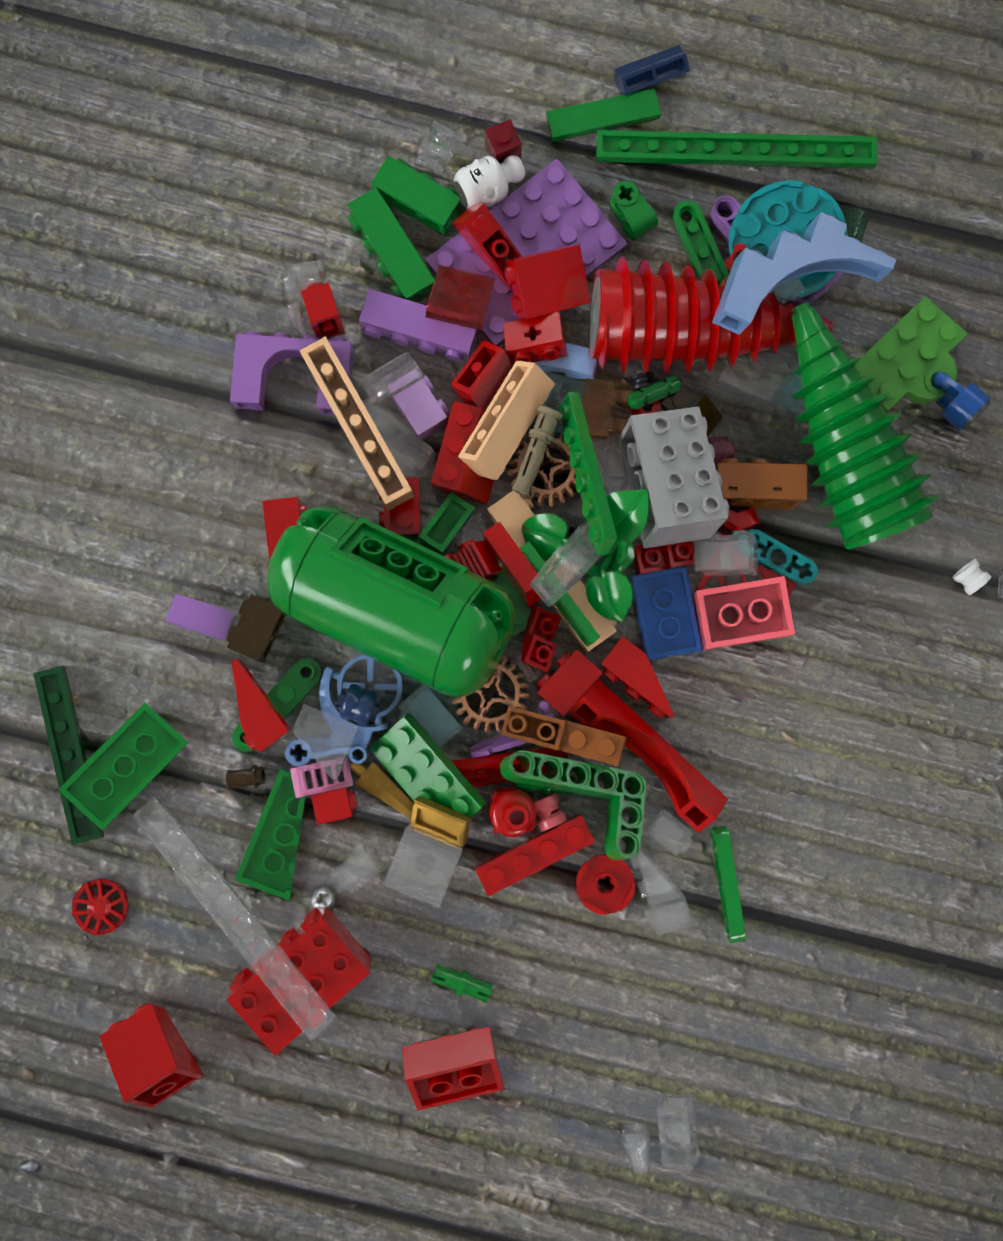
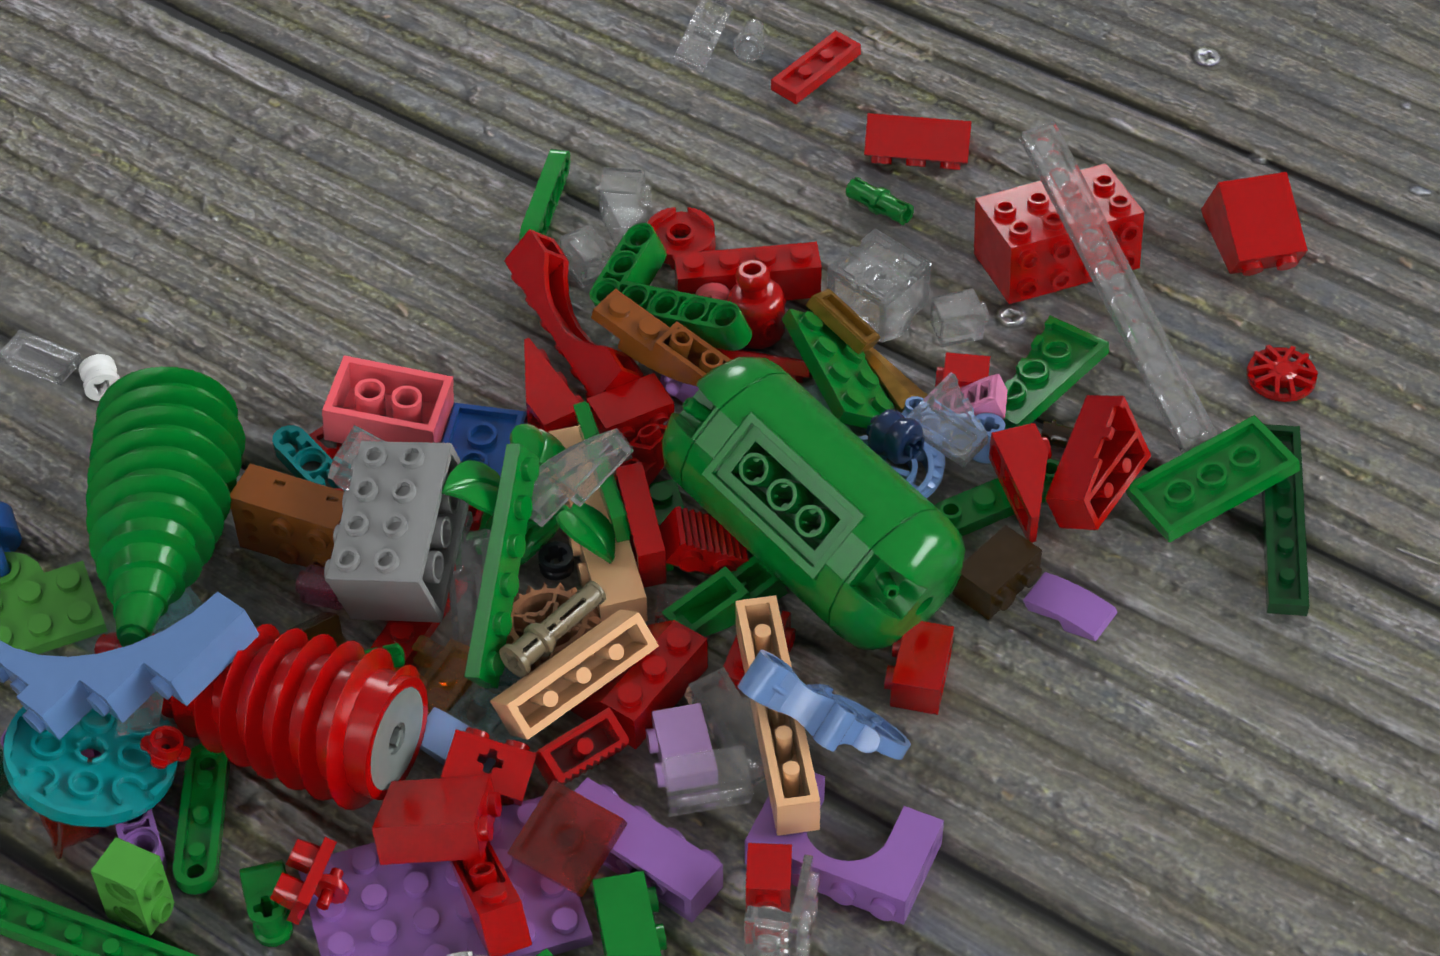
camera: 155 degrees left, 35 degrees down
none -> bright green brick [91,837,175,936]
none -> red hips [270,837,349,925]
none -> medium blue piece [737,650,911,760]
none -> red plate [771,30,861,104]
none -> red wedge [1045,395,1152,530]

